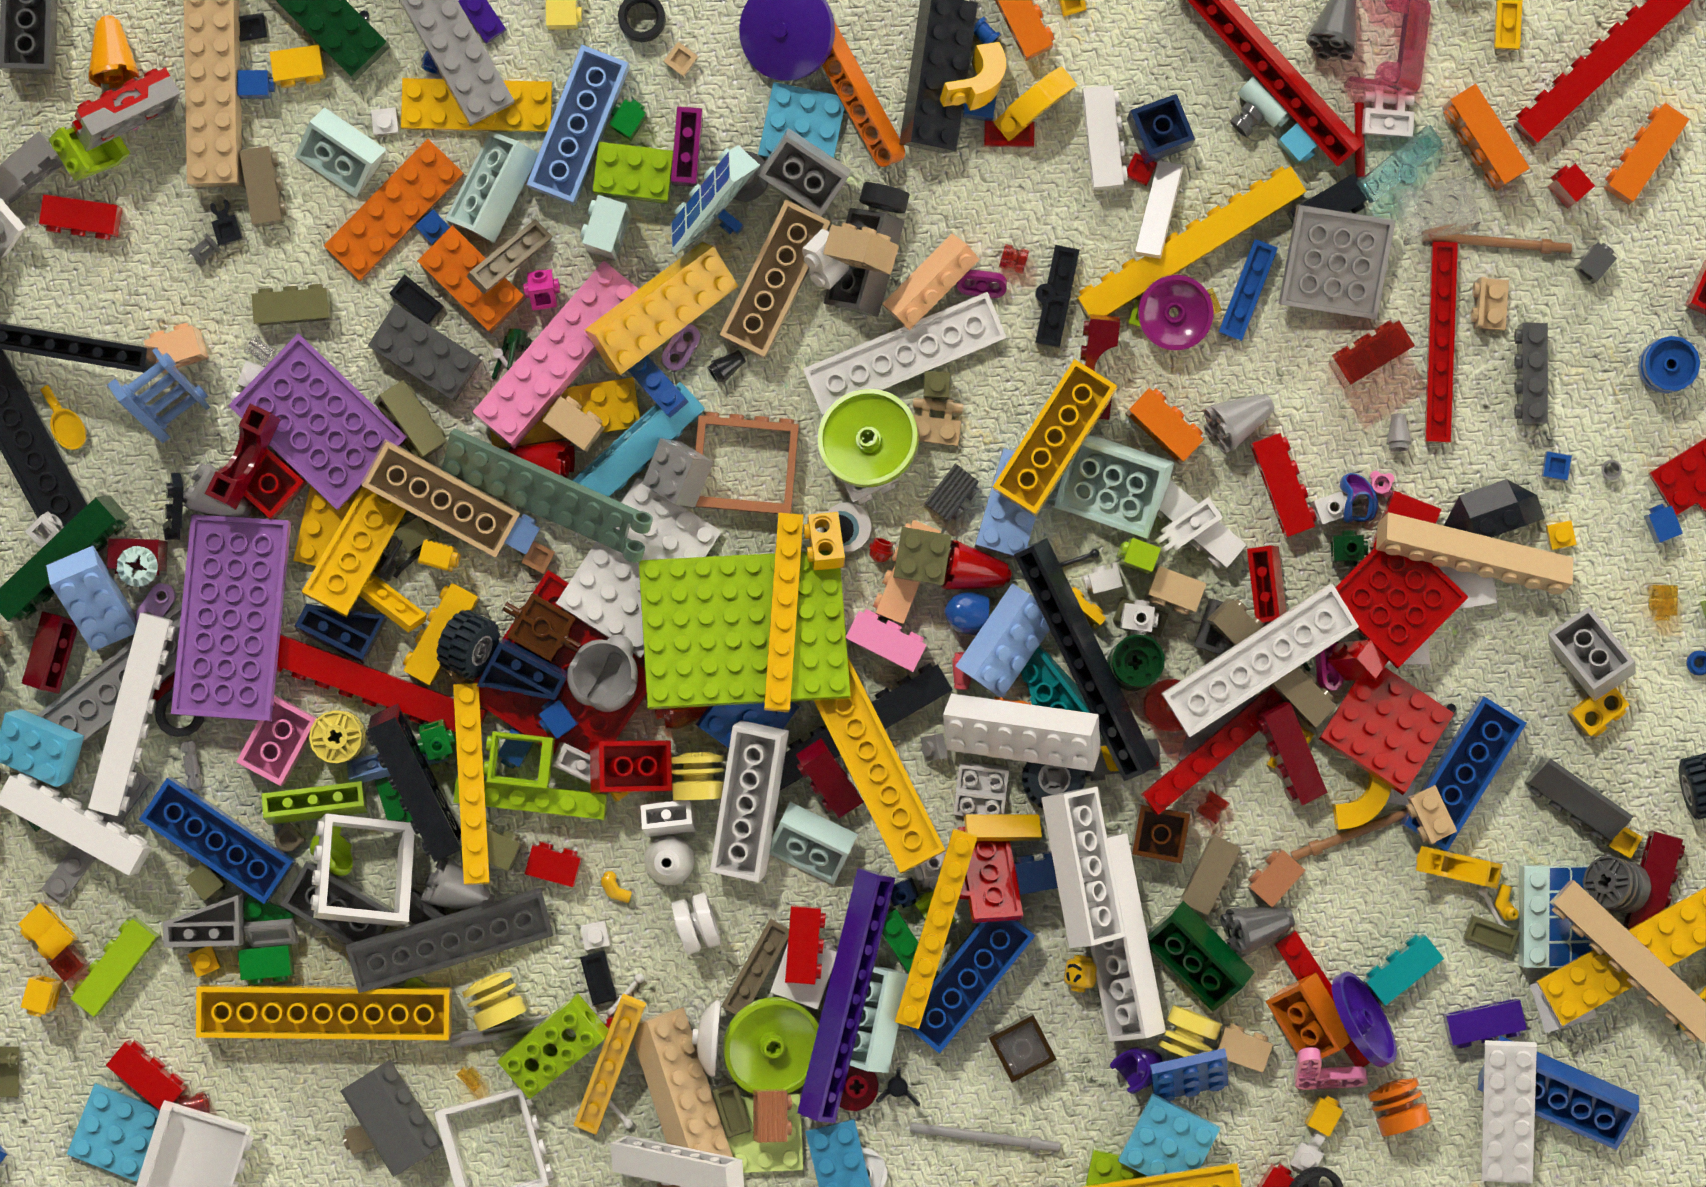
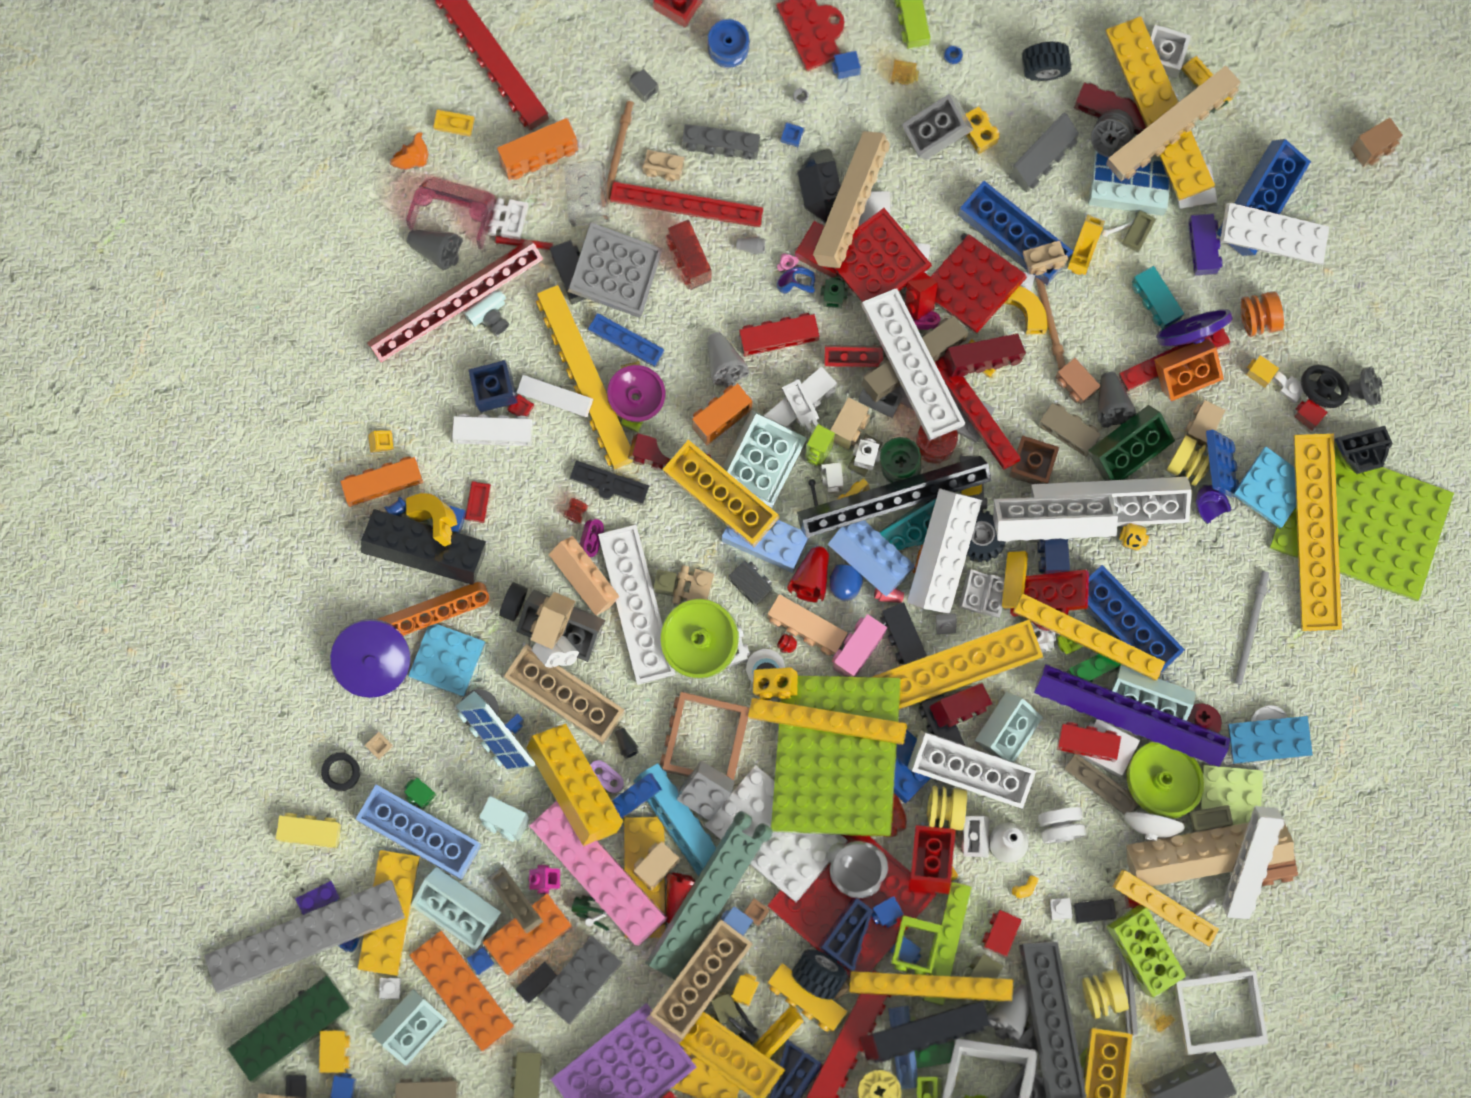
camera: 85 degrees left, 10 degrees down
olive brick [374,380,447,459] -> none
green brick [417,719,456,761] -> none
reddish brown plate [502,593,581,661] -> none
white slope [552,742,591,784] -> none
lime brick [593,142,673,204] -> none
white hinge [606,974,644,1016] -> none
magenta brick [671,106,703,187] -> none
nougat brick [753,1089,792,1143] -> none
light grey brick [758,128,851,216] -> none
black plant [876,1067,920,1107] -> none
dark blue plate [891,877,919,908] -> none
olive brick [893,527,952,586] -> none
piece [988,1013,1057,1083] -> none
yellow arch [993,66,1078,141] -> none
clear red wheel [1196,790,1230,825] -> none
medium azure brick [1277,123,1317,165] -> none
bright pink beam [1294,1048,1368,1090] -> none
white brick [1311,491,1348,526] -> none
clear light blue hinge [1356,125,1444,203] -> none
yellow arm [1495,884,1519,921] -> none
yellow plate [1545,520,1577,550] -> none
red brick [1547,163,1595,209] -> none
orange brick [1604,103,1690,205] -> none
yellow plate [1607,827,1643,859] -> none

